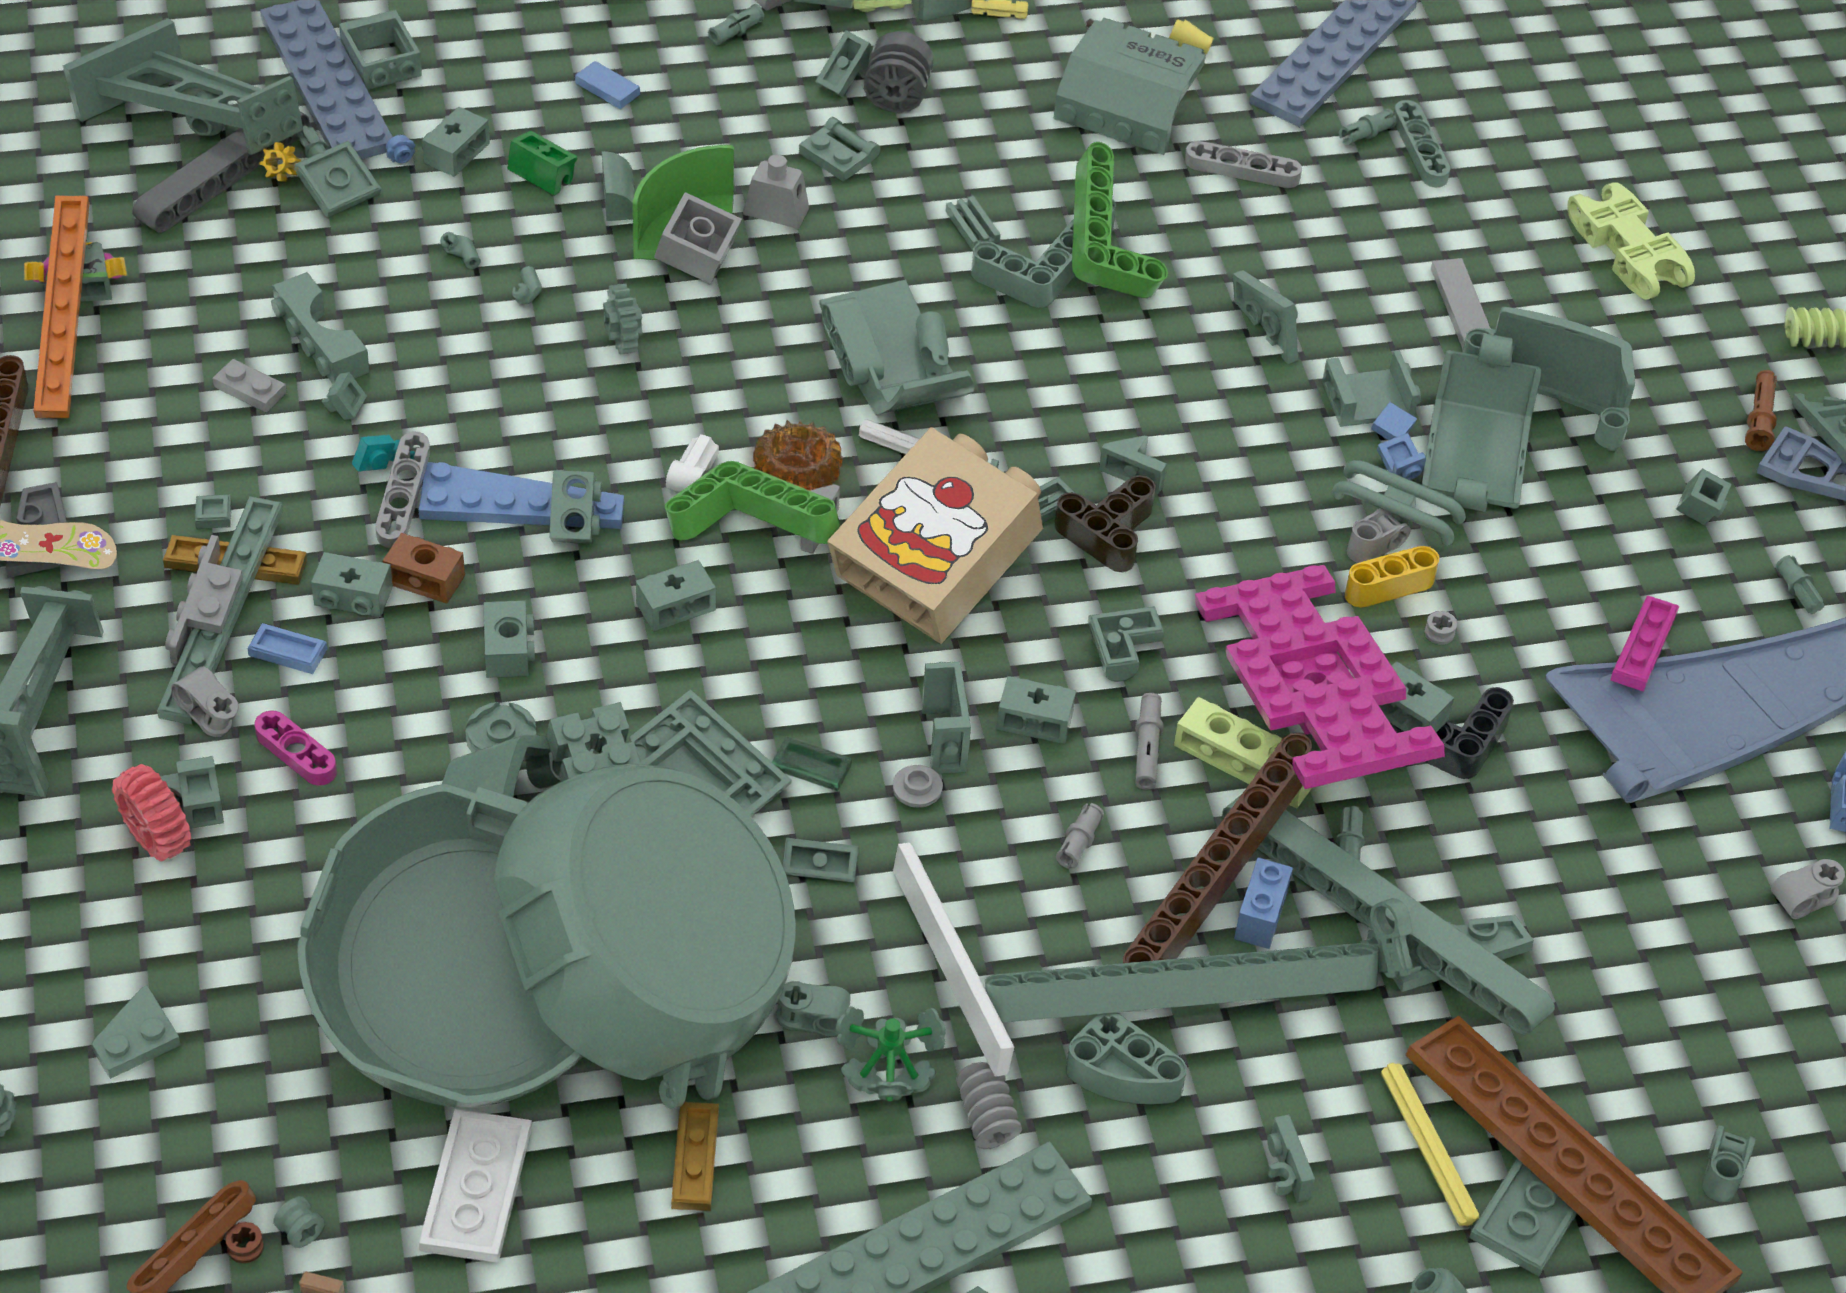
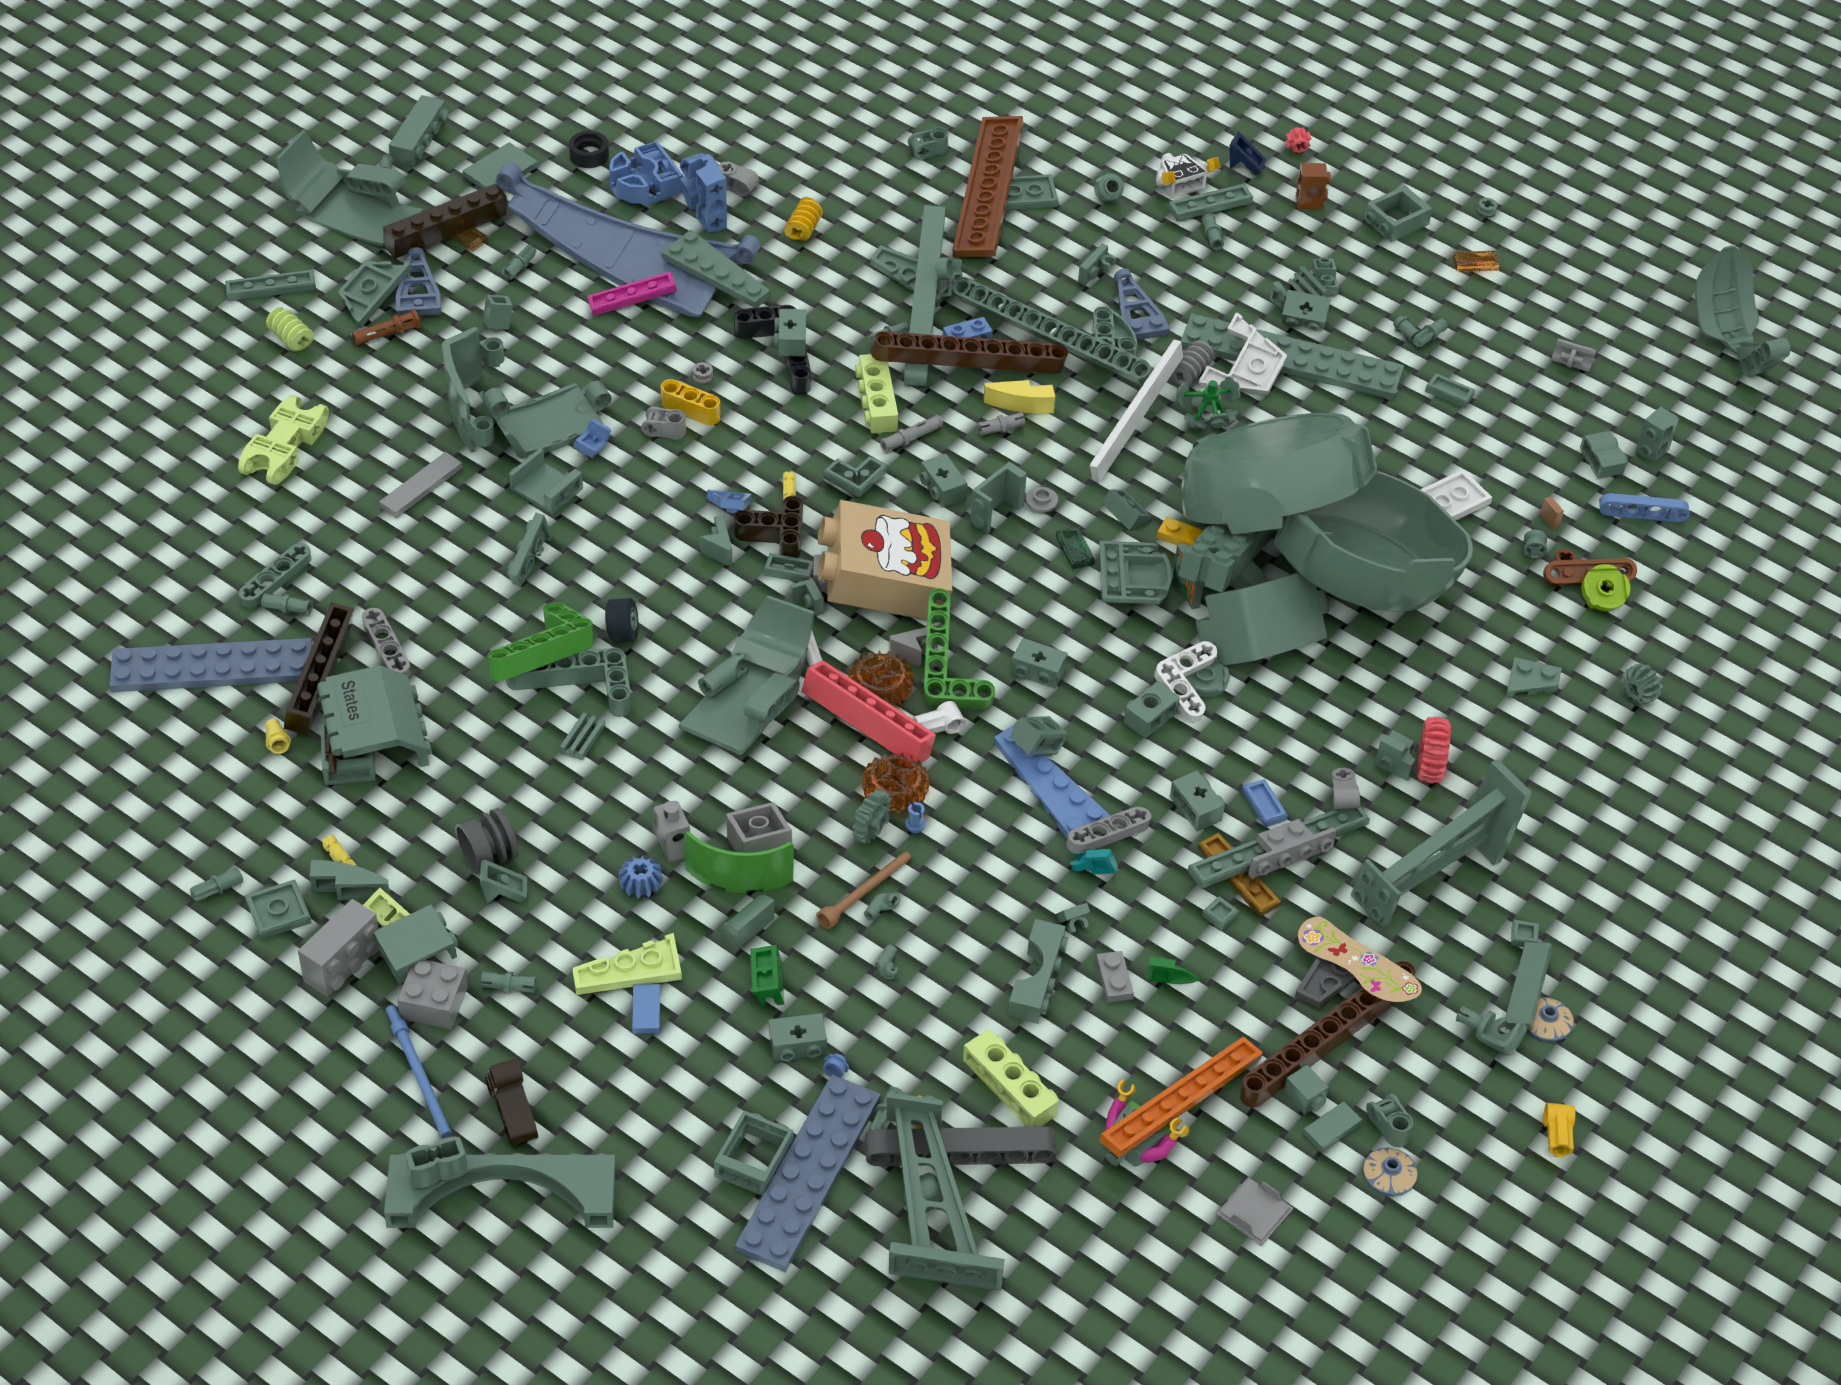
camera: 130 degrees left, 0 degrees up
dark pink beam [254,711,337,786] -> none
sand green tile [294,140,381,218] -> none
dark orange brick [383,533,465,604] -> none
sand green plate [799,117,881,182] -> none
dark pink piece [1195,565,1445,789] -> none
sand green piece [1332,460,1466,546] -> none
medium blue tile [1371,402,1417,440] -> none
light yellow axle [1381,1063,1479,1227] -> none
none -> dark brown brick [284,602,354,736]
none -> yellowish green wing [572,933,682,995]
none -> black wheel [605,598,639,642]
none -> medium blue gear [619,855,663,900]
none -> sand green wing [661,230,771,309]
none -> medium blue connector [680,153,727,233]
none -> medium blue wing [707,489,752,513]
none -> light yellow axle [783,471,796,500]
none -> yellow piece [784,196,823,241]
none -> coral brick [801,660,936,767]
none -> medium nougat piece [816,852,911,930]
none -> clear orange gear [862,752,930,815]
none -> medium blue pin [906,802,926,833]
none -> yellowish green brick [963,1029,1059,1127]
none -> light yellow slope [983,380,1055,414]
none -> sand blue plate [1114,269,1170,340]
none -> green plate [1146,956,1200,984]
none -> white beam [1154,641,1217,722]
none -> white wing [1198,313,1287,395]
none -> lime plate [1581,564,1630,612]

